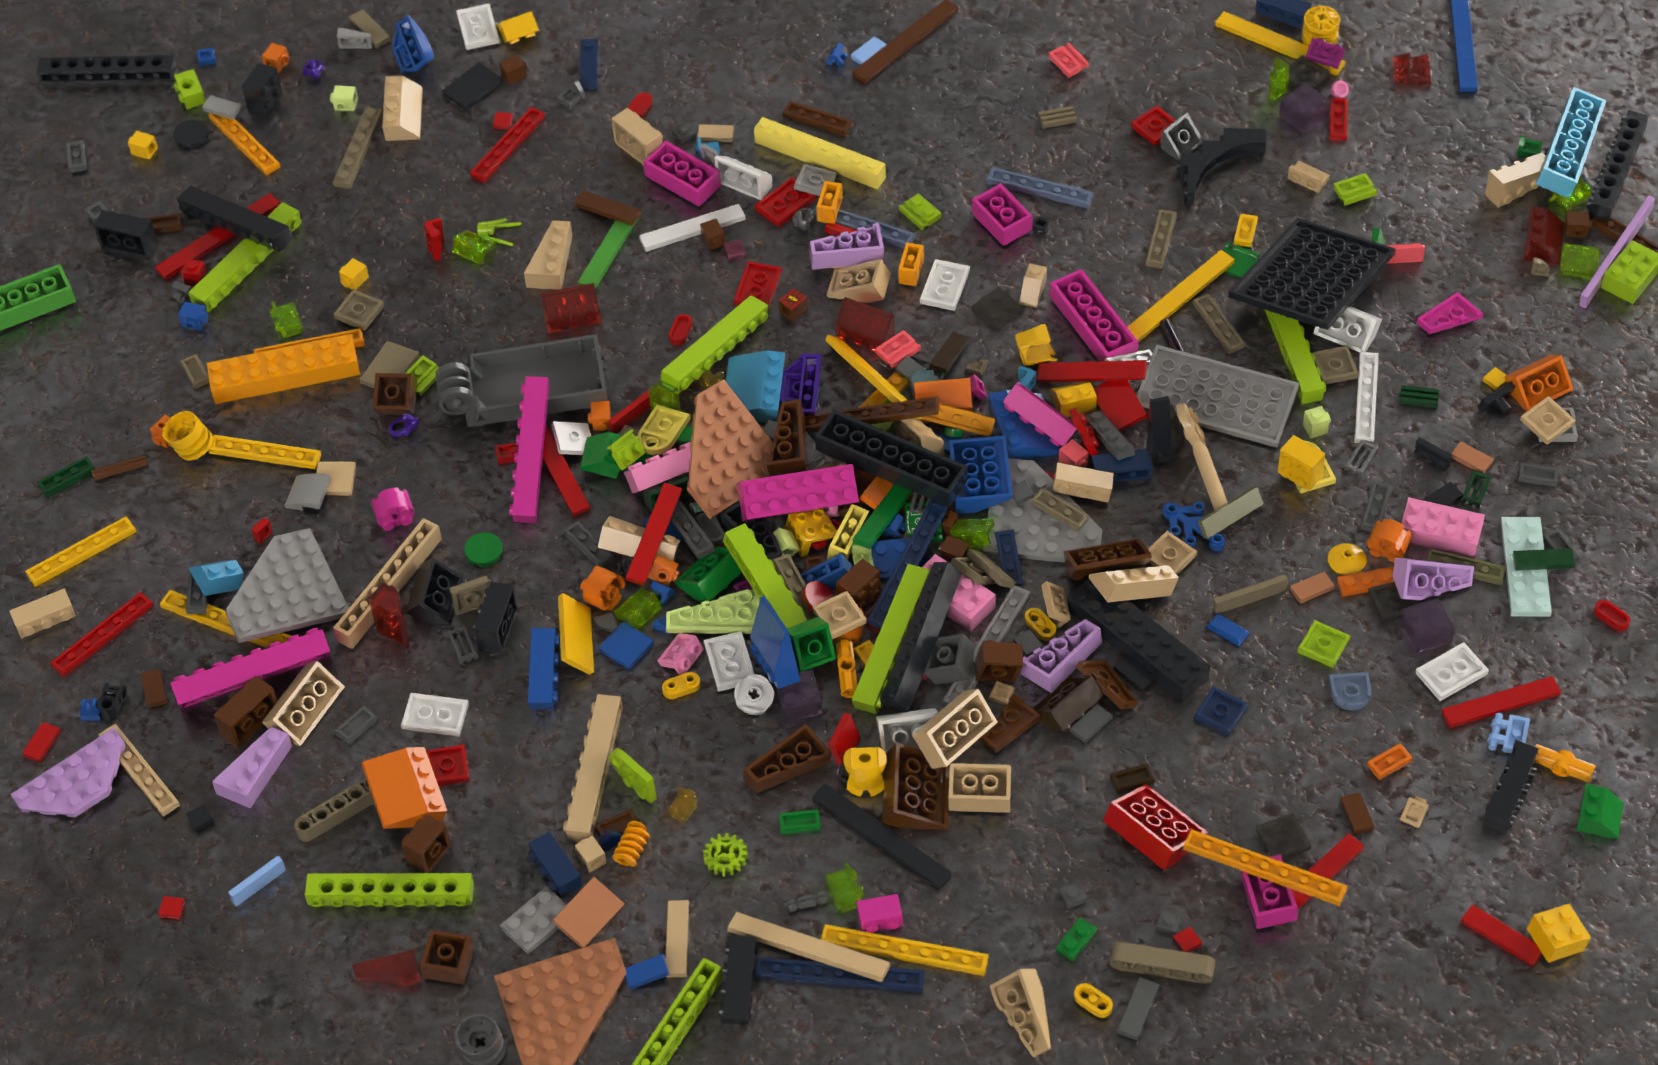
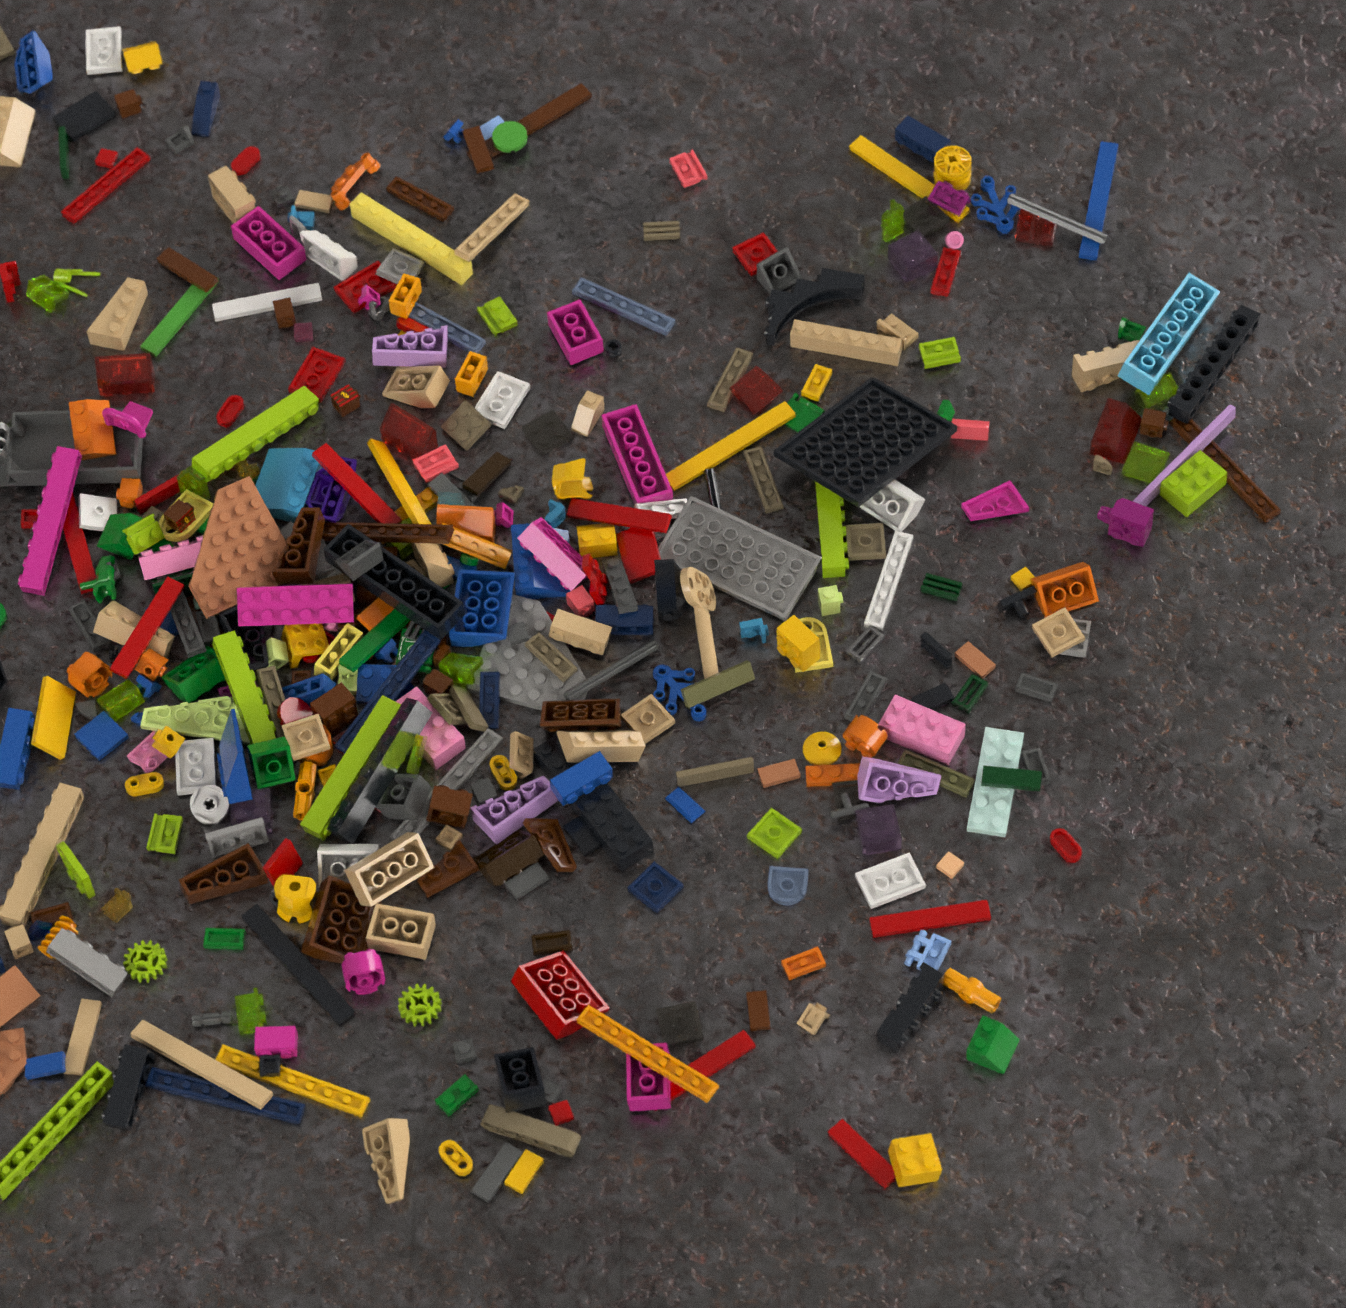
camera: 10 degrees right, 5 degrees up
none -> light grey brick [46,928,128,997]
none -> dark green tile [58,126,69,179]
none -> orange slope [69,399,117,461]
none -> green piece [80,555,121,603]
none -> dark pink piece [102,401,153,438]
none -> lime plate [146,813,183,854]
none -> yellow brick [151,726,186,759]
none -> reddish brown brick [163,499,196,533]
none -> light grey tile [205,817,269,858]
none -> black tile [259,1055,281,1077]
none -> red tile [312,443,402,524]
none -> orange plate [330,152,380,211]
none -> dark grey slope [335,540,383,581]
none -> dark pink brick [342,949,385,995]
none -> dark pink tile [358,285,380,310]
none -> lime gear [398,984,442,1027]
none -> clear neon green tile [406,734,428,774]
none -> dark tan plate [441,400,492,451]
none -> tan tile [454,193,530,262]
none -> reddish brown tile [462,126,494,174]
none -> bright green tile [492,121,527,153]
none -> black brick [494,1047,546,1113]
none -> yellow tile [504,1149,544,1194]
none -> blue brick [550,751,613,806]
none -> dark grey axle [563,639,659,700]
none -> clear red slope [729,366,783,414]
none -> dark azure bracket [739,618,769,644]
none -> tan brick [790,319,902,366]
none -> dark grey piece [830,793,869,819]
none -> light nougat tile [936,851,964,879]
none -> blue plant [971,176,1021,233]
none -> axle [1007,193,1107,244]
none -> magenta hinge [1097,498,1154,547]

